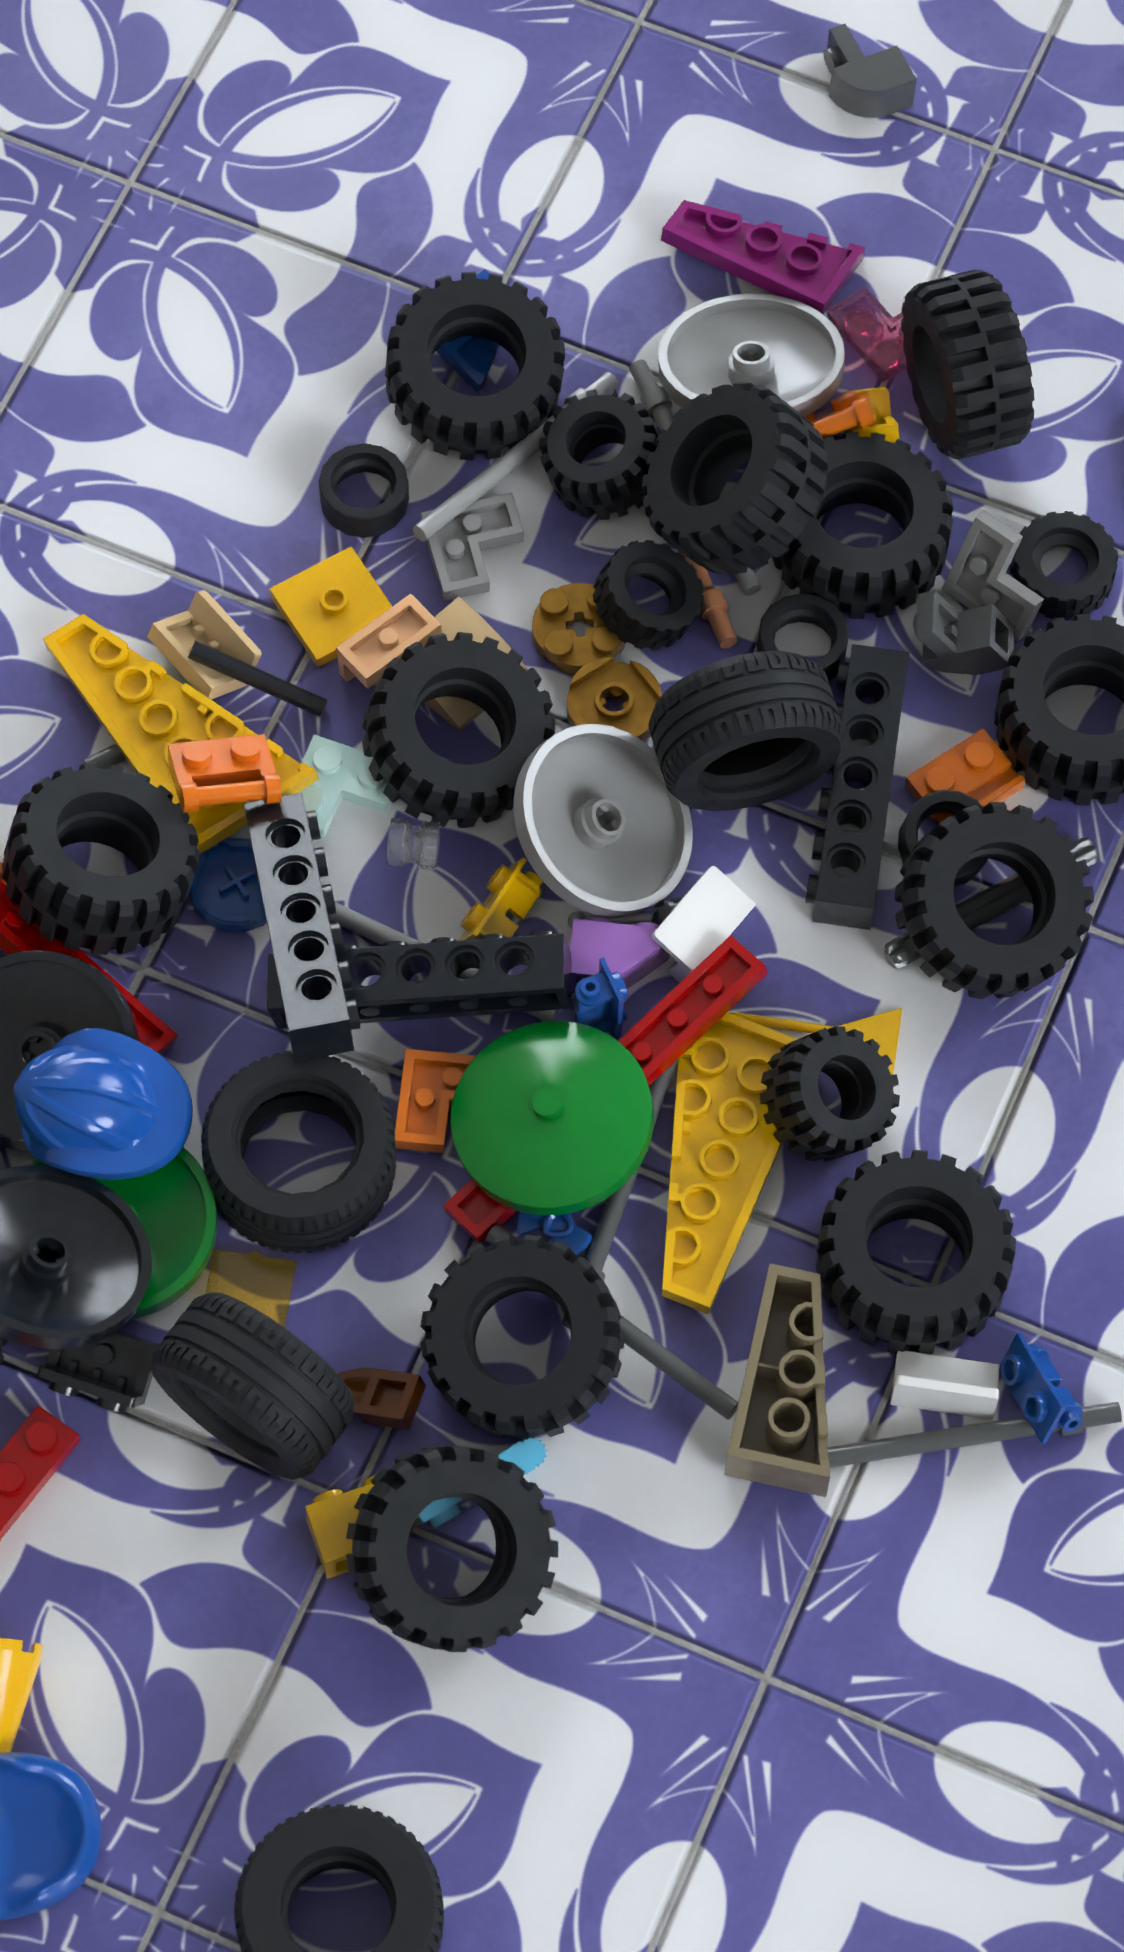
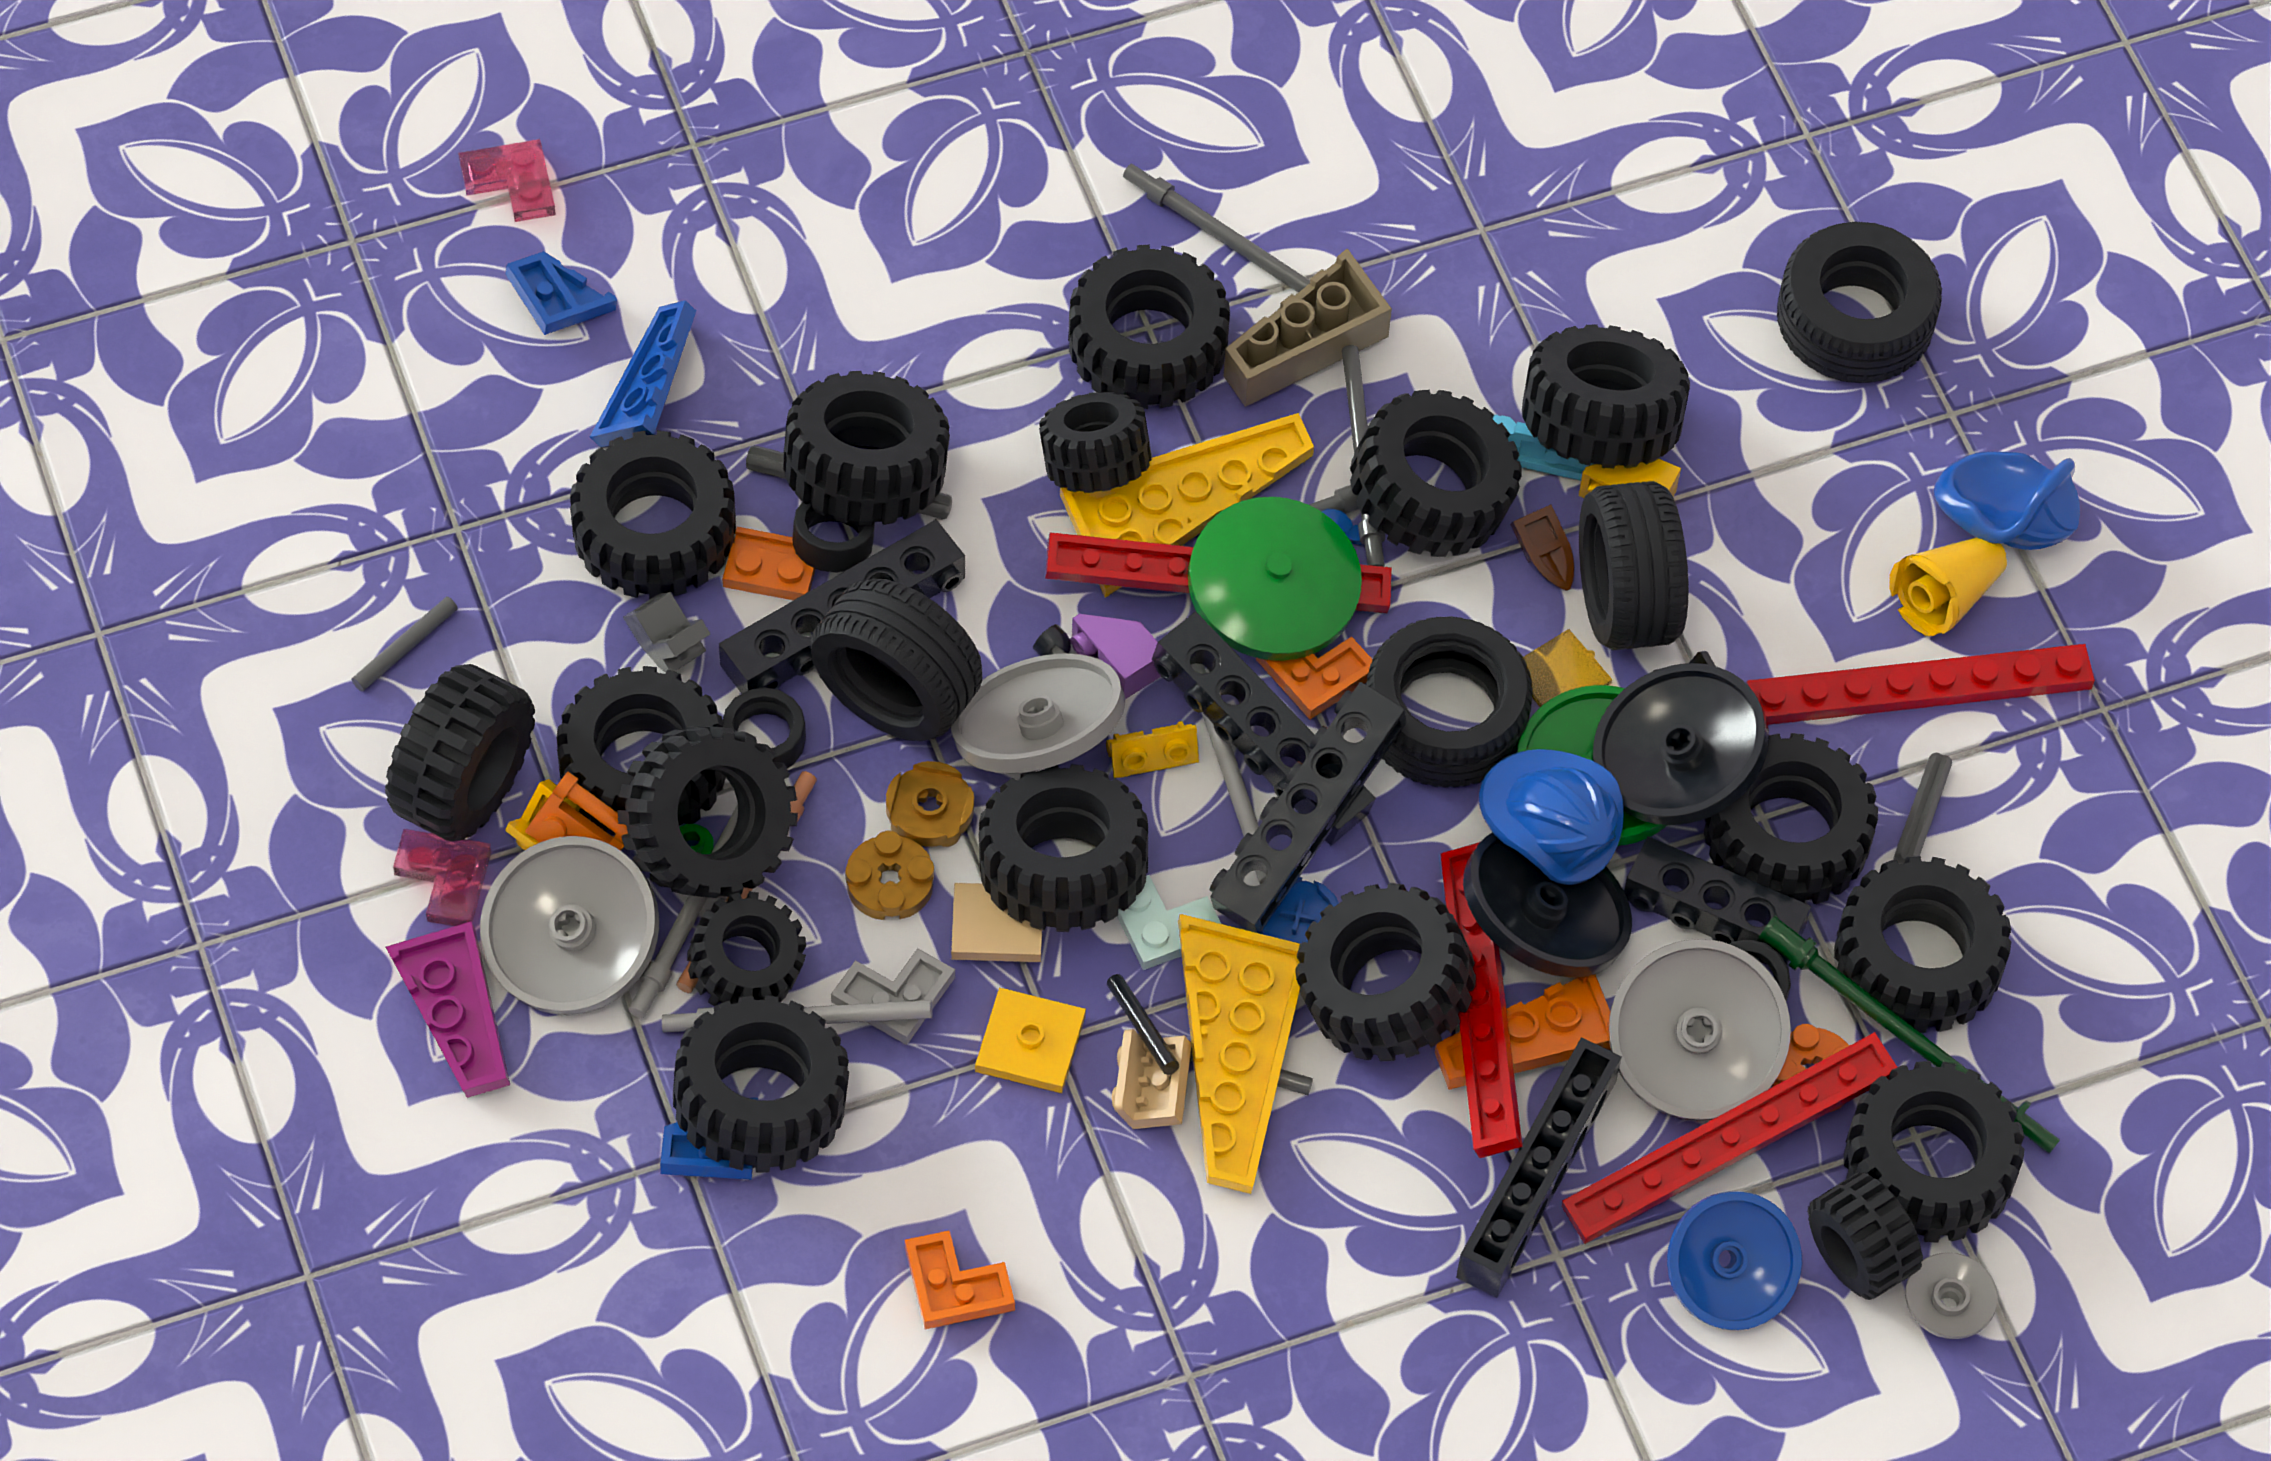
camera: 135 degrees left, 5 degrees down
orange plate [168,734,282,813] -> none
black tyre [319,443,409,538] -> none
light nougat panel [336,594,442,689] -> none
clear wheel [387,818,441,871] -> none
blue hinge [574,957,628,1041] -> none
black tyre [593,540,704,650] -> none
white panel [652,866,756,983] -> none
yellow piece [732,1008,902,1075] -> none
dark grey brick [823,23,917,118] -> none
white panel [890,1351,1000,1419] -> none
light grey plate [941,510,1044,642] -> none
blue hinge [999,1333,1083,1444] -> none
black tyre [1010,511,1118,620] -> none
none -> orange plate [905,1230,1015,1329]

